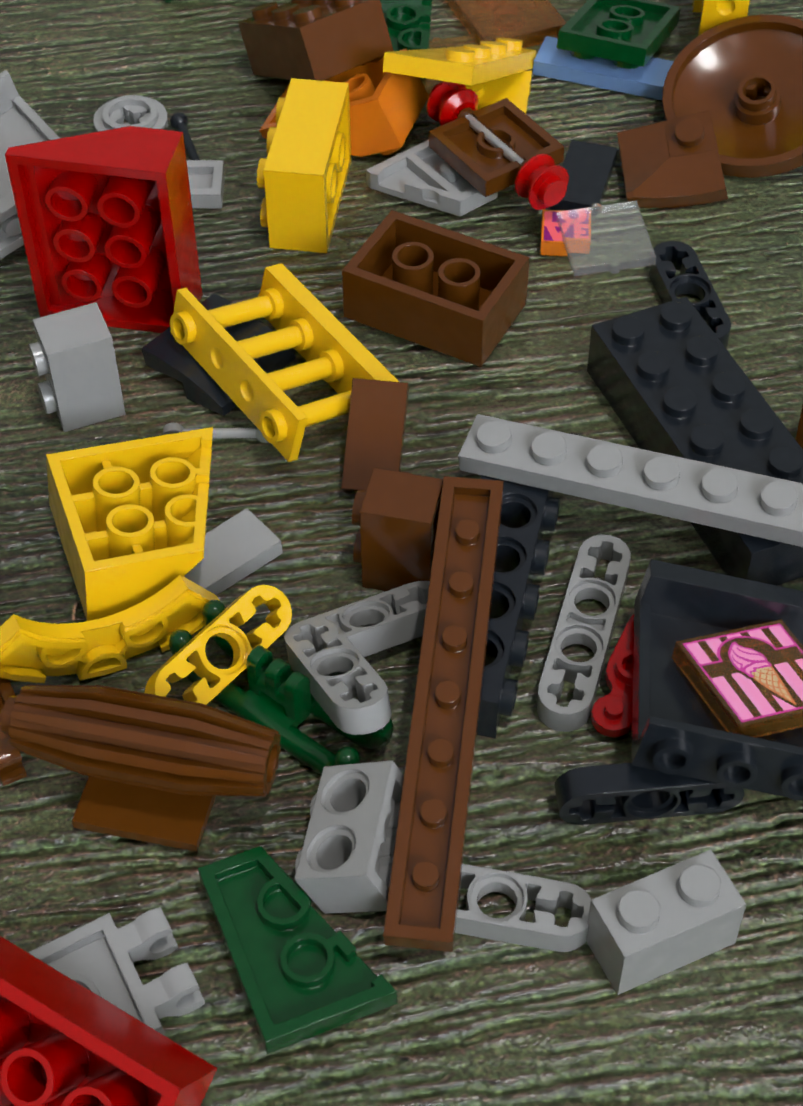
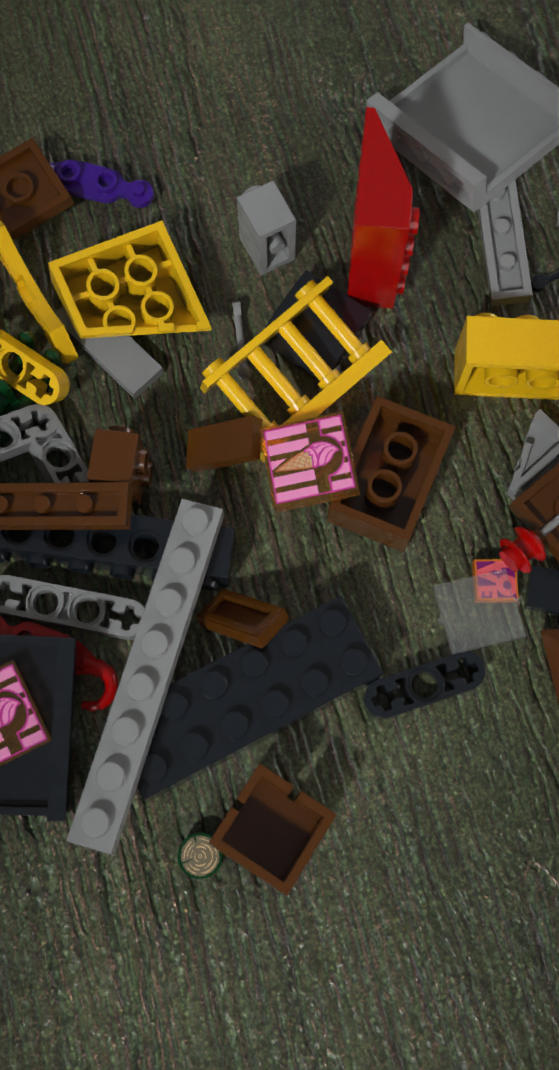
camera: 85 degrees right, 25 degrees up
none -> reddish brown tile [196,589,290,649]
none -> tile [260,411,361,513]

